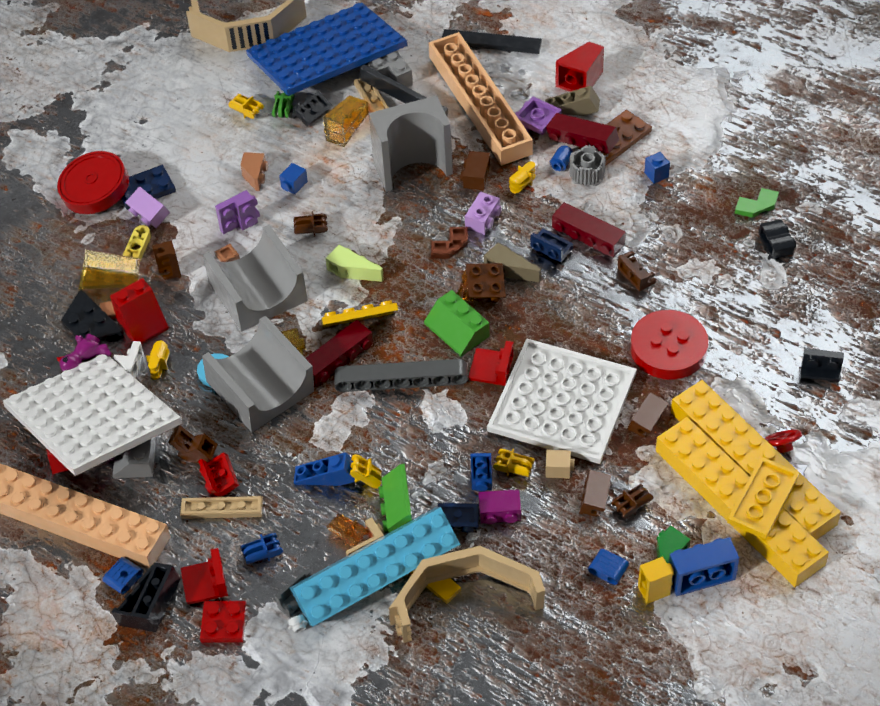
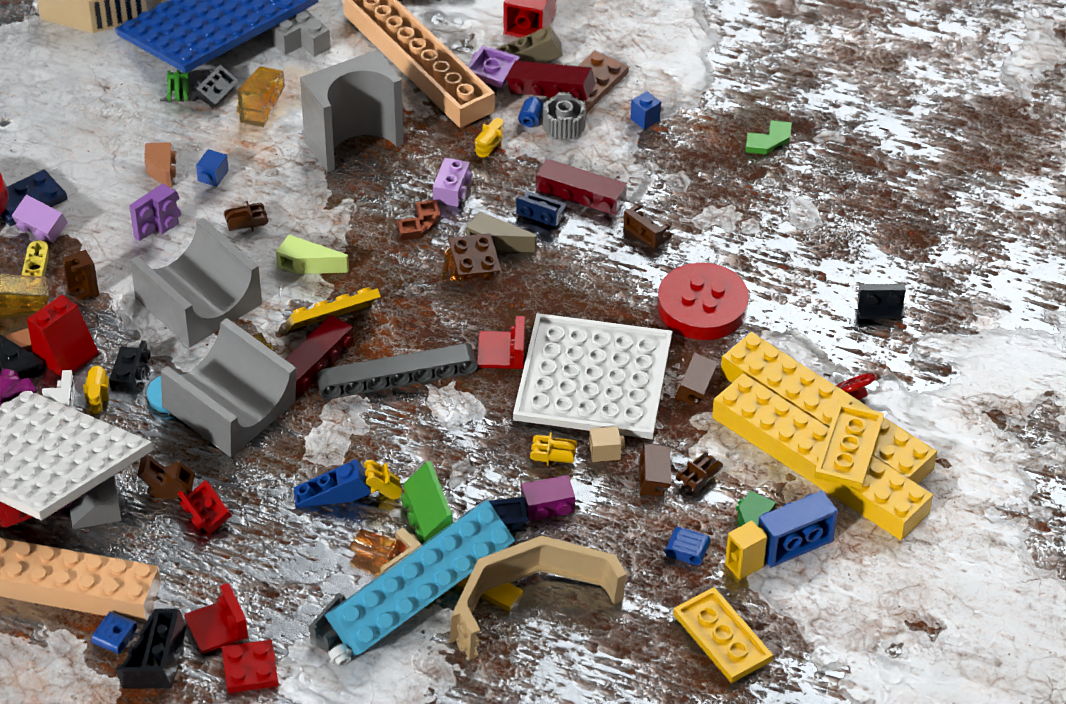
camera: 15 degrees left, 5 degrees down
tan tile [180,496,263,519] -> none
nougat tile [214,244,240,262] -> none
yellow arm [228,93,264,119] -> none
blue arm [240,533,283,565] -> none
tan tile [354,78,389,112] -> none
black tile [360,65,448,117] -> none
bright green slope [424,290,490,356] -> none
reddish brown brick [460,151,490,191] -> none
blue slope [470,453,492,491] -> none
black brick [758,219,796,259] -> none
none -> black bracket [109,340,151,389]
none -> yellow plate [673,587,773,683]

